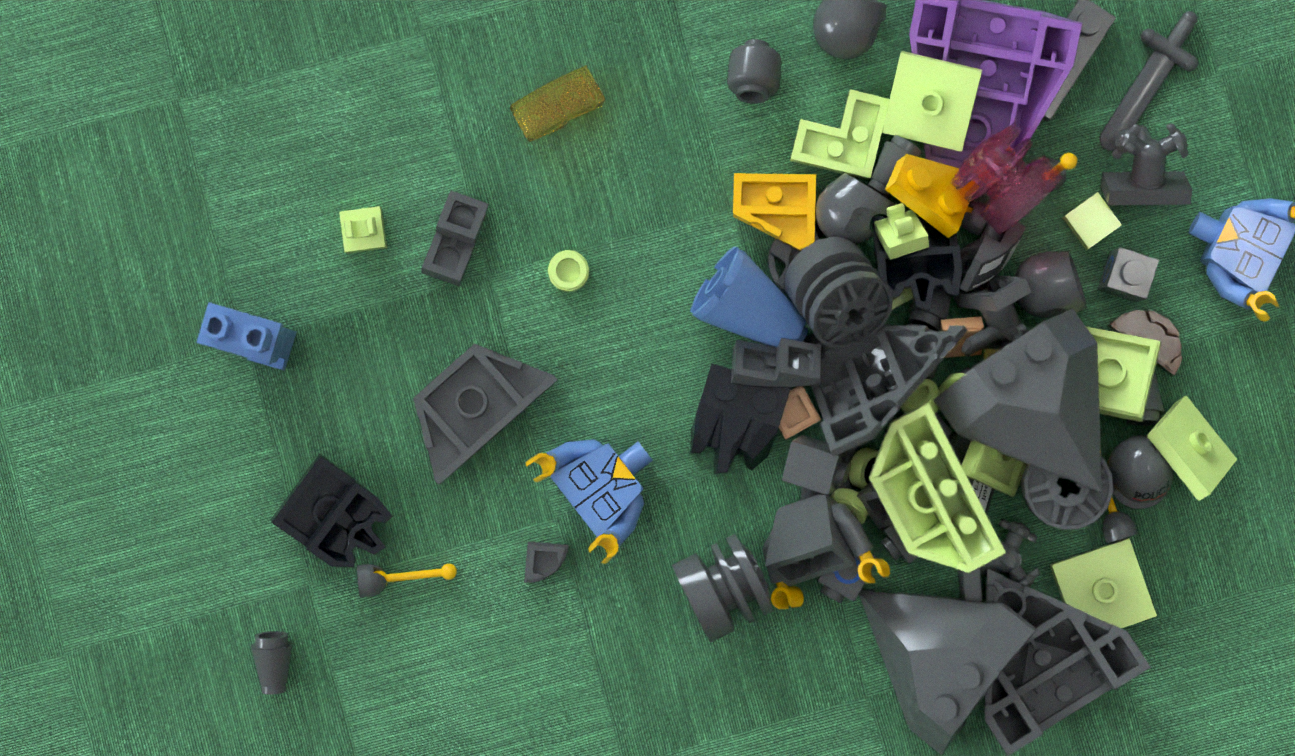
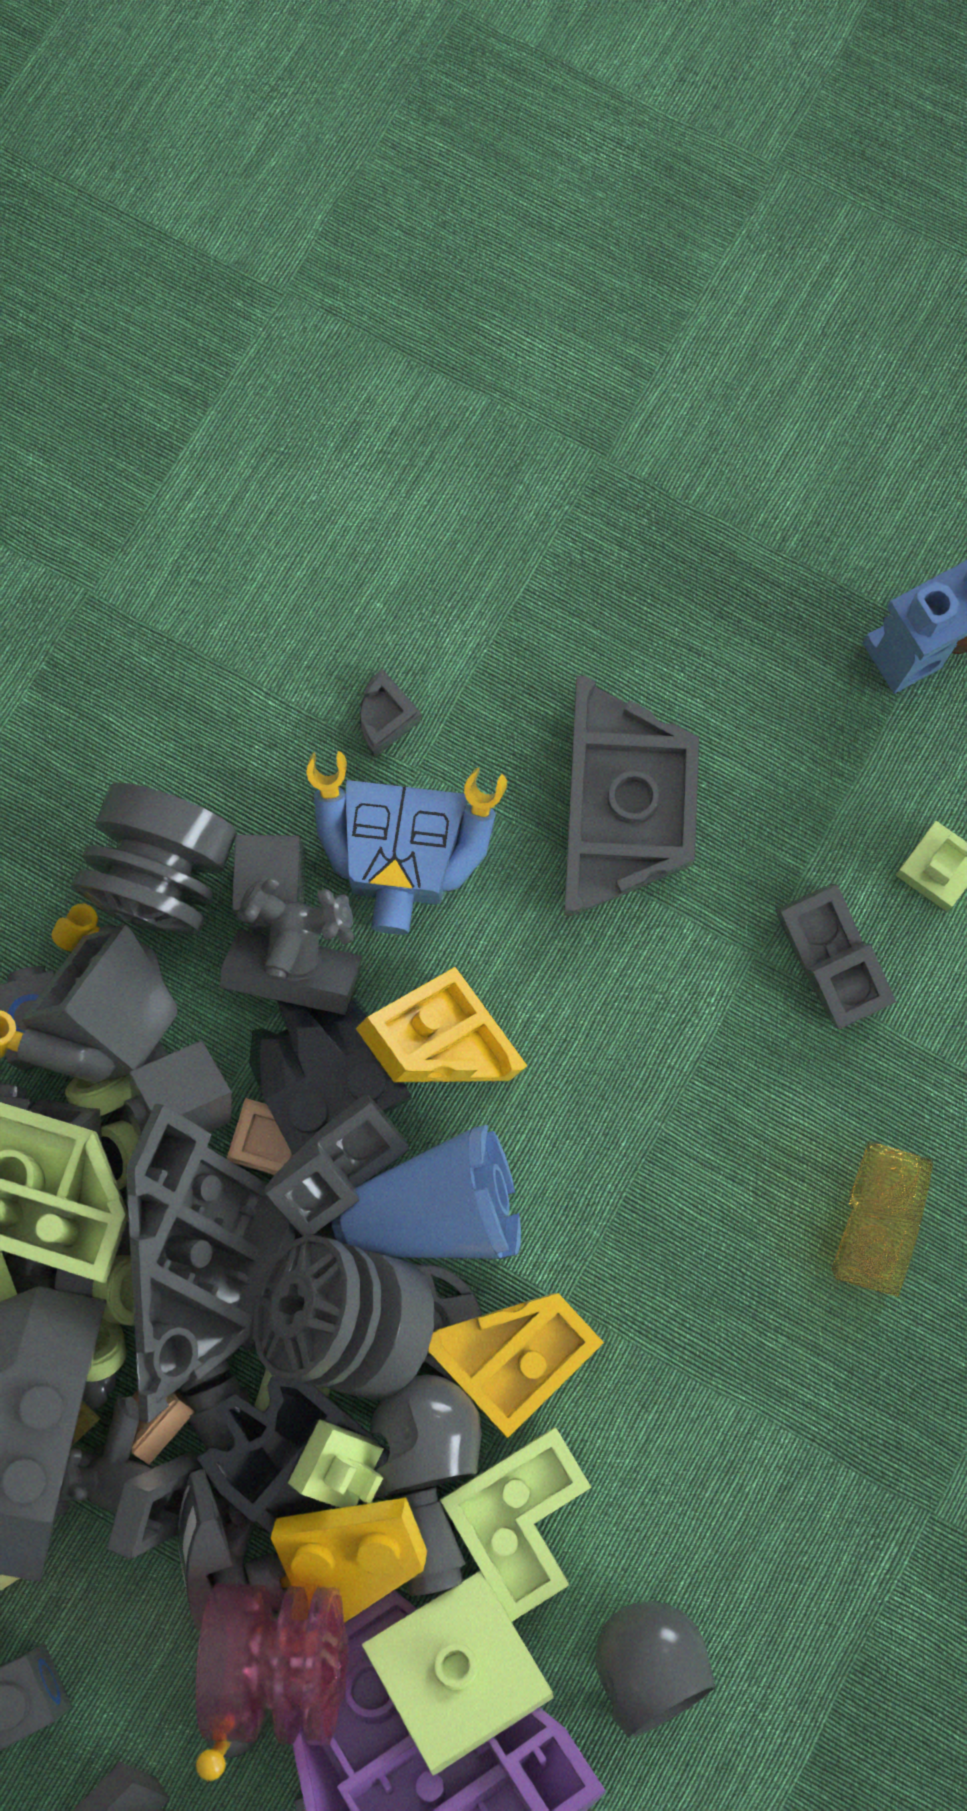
camera: 135 degrees right, 10 degrees down
dark grey cone [251,631,293,695] -> none
black plate [270,453,393,567] -> none
hinge [357,563,457,598] -> none
yellowish green tile [548,250,589,292] -> none
dark grey head [727,39,782,104] -> none
dark grey helmet [1014,251,1087,318] -> none
yellowish green tile [1062,192,1122,250] -> none
none -> dark grey piece [220,878,362,1015]
none -> dark grey brick [232,835,306,934]
none -> yellow wing [356,967,527,1082]

